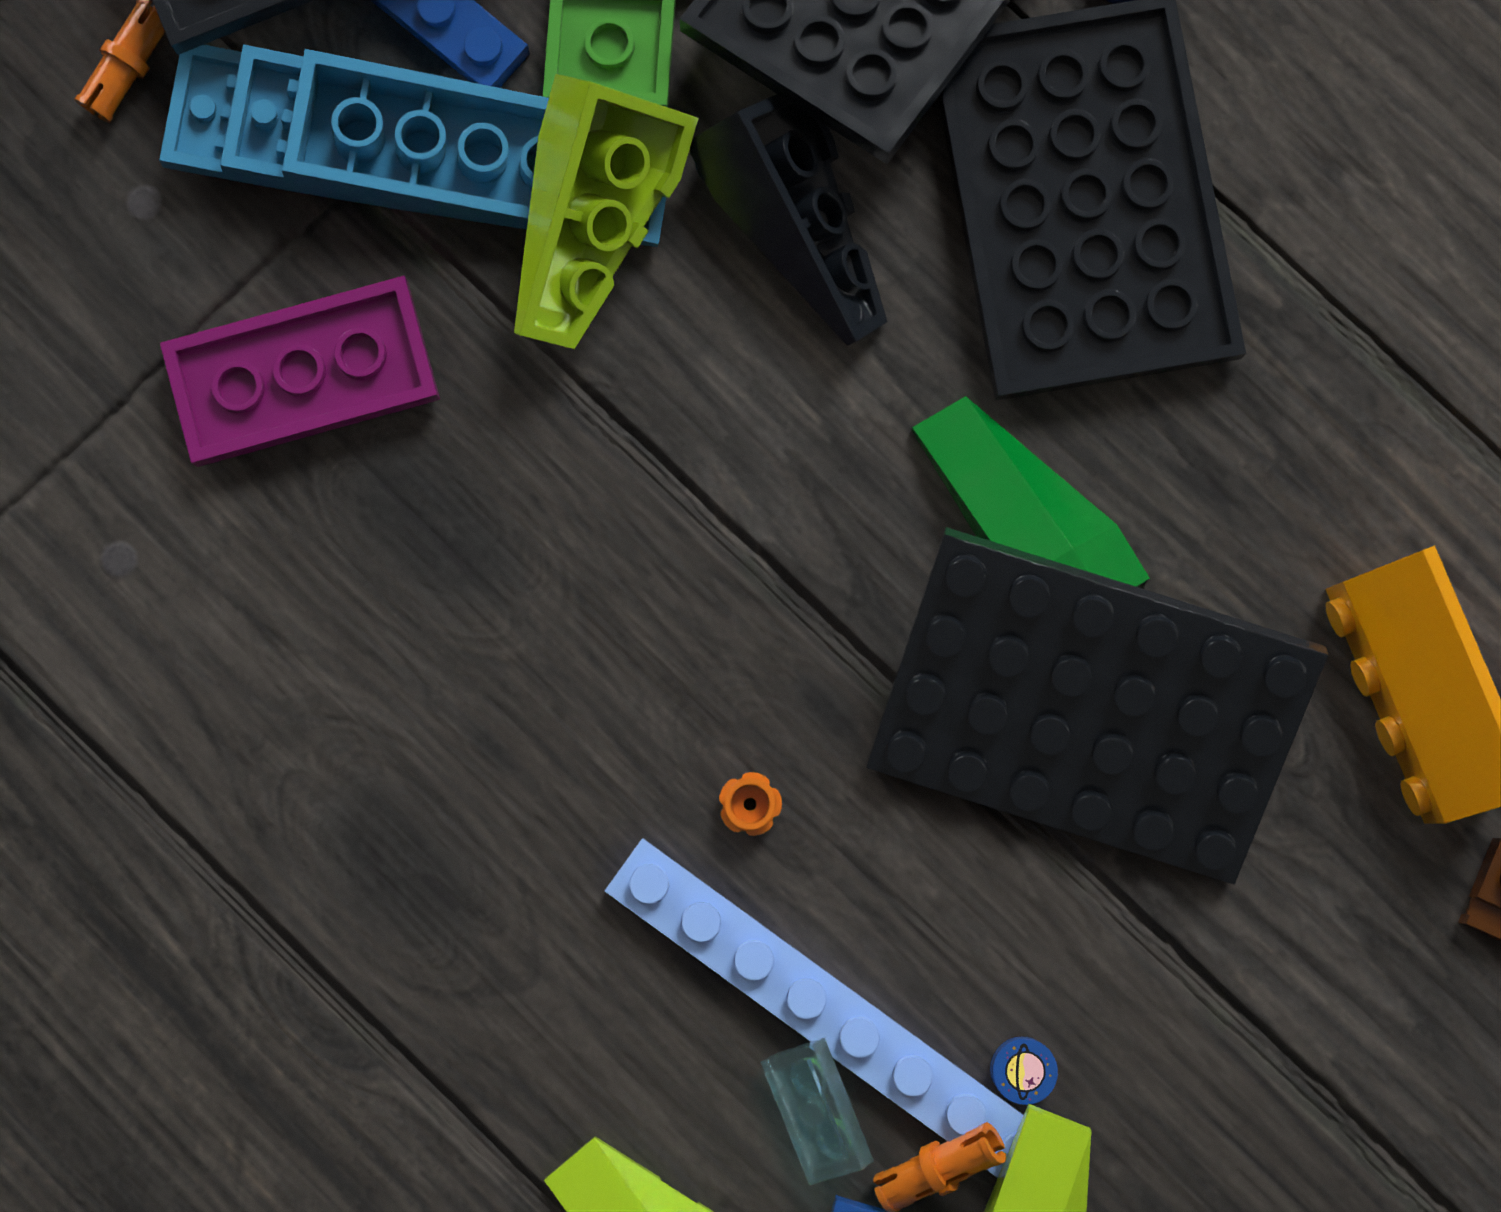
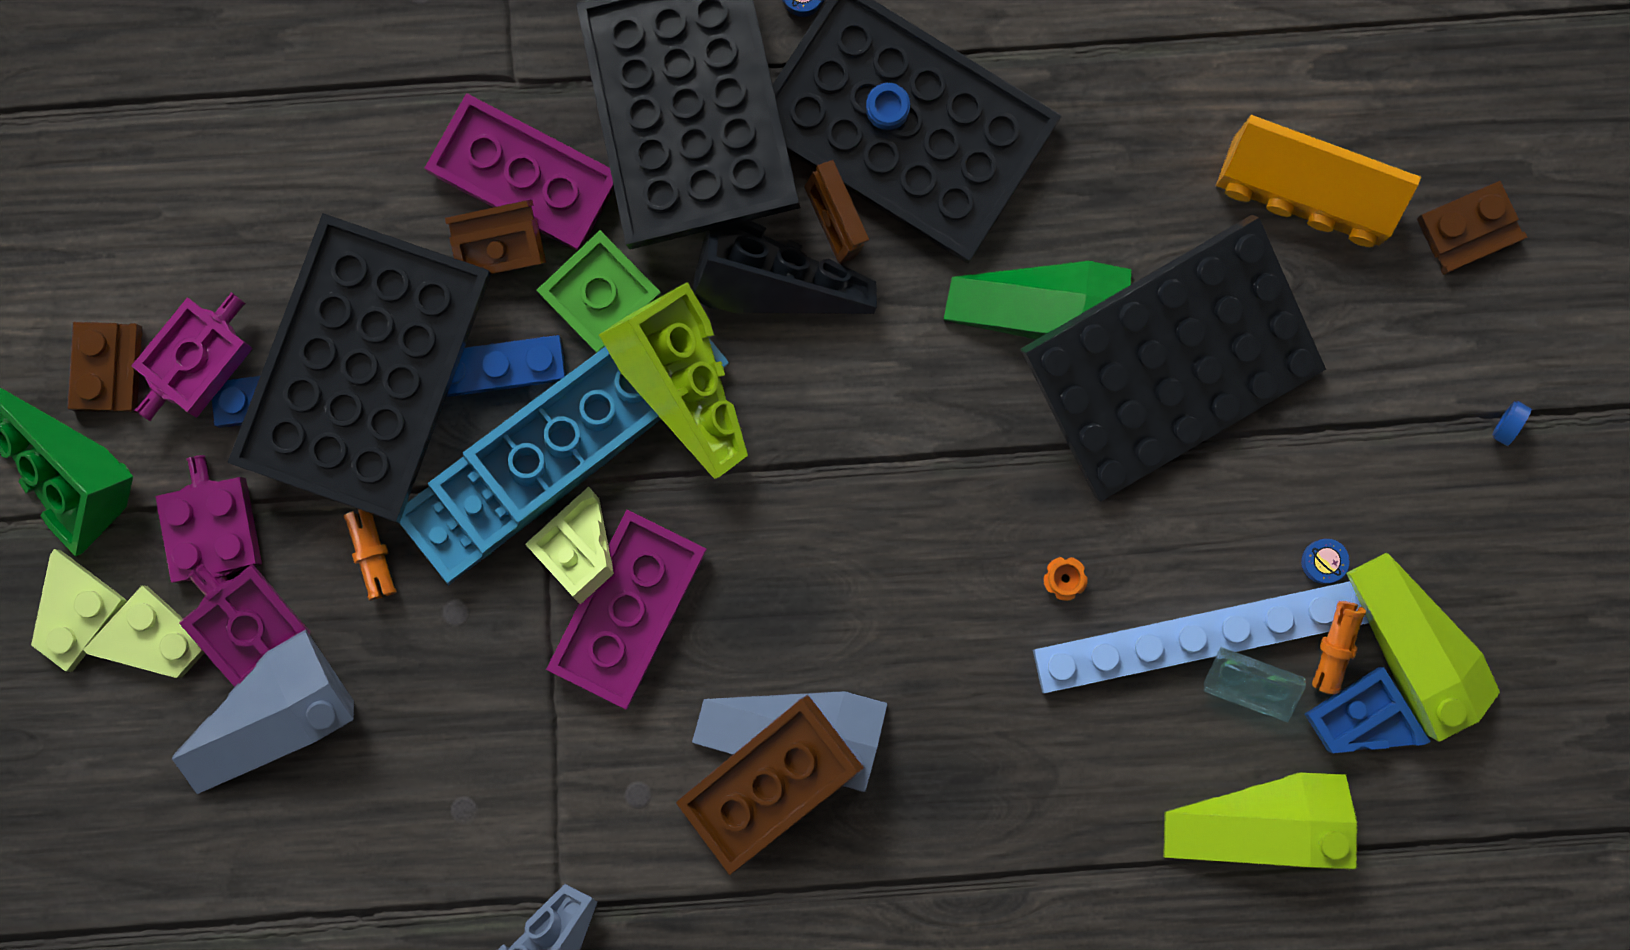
camera: 45 degrees left, 0 degrees up
none -> yellowish green wing [525,486,614,604]
none -> reddish brown plate [676,695,864,875]
none -> sand blue wedge [692,691,887,792]
none -> reddish brown plate [804,160,869,264]
none -> blue tile [866,83,910,130]
none -> blue tile [1492,401,1532,446]

